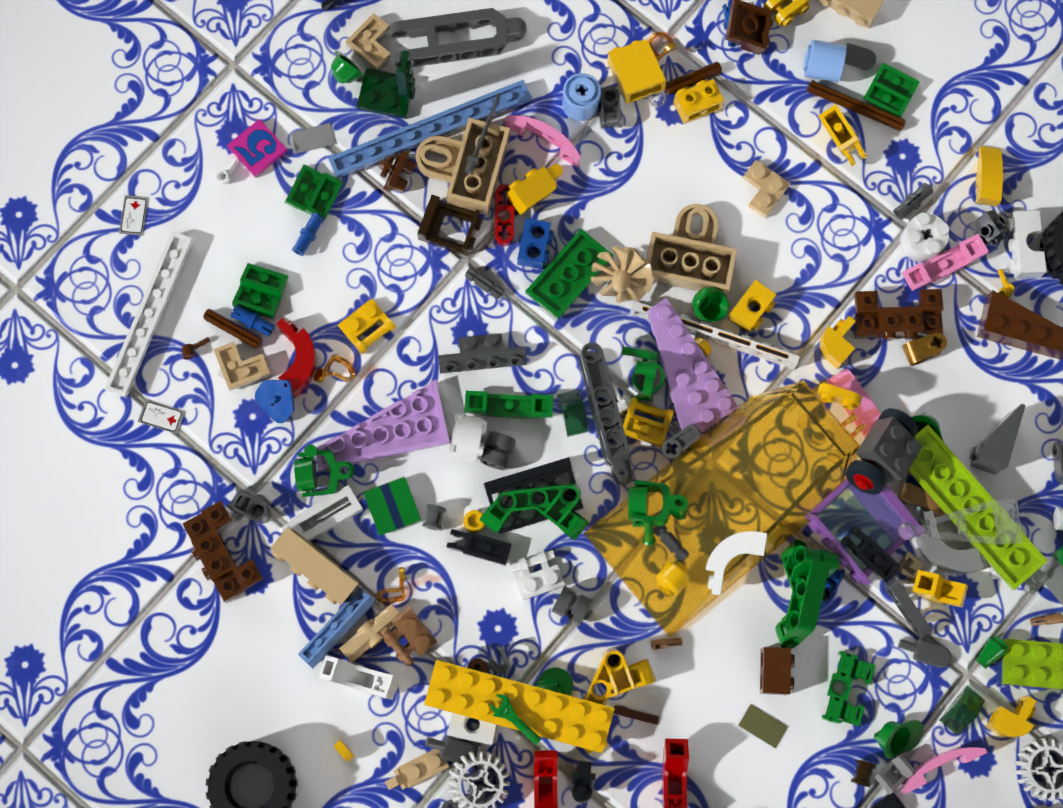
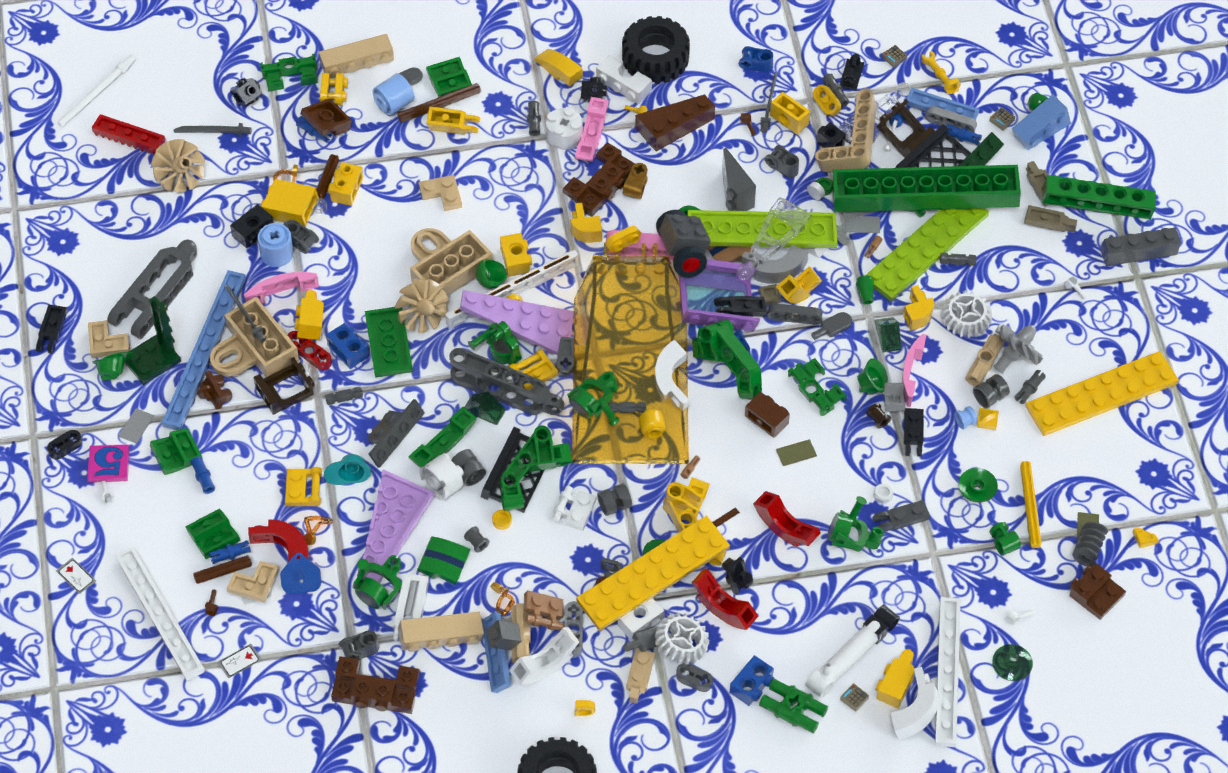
camera: 45 degrees left, 20 degrees down
black hinge [446,529,512,566] -> none
green piece [490,694,542,745] -> none
none -> black beam [47,430,82,460]
none -> black brick [230,204,274,249]
none -> teal piece [324,454,371,485]
none -> dark grey brick [487,620,522,651]
none -> light grey beam [564,601,583,658]

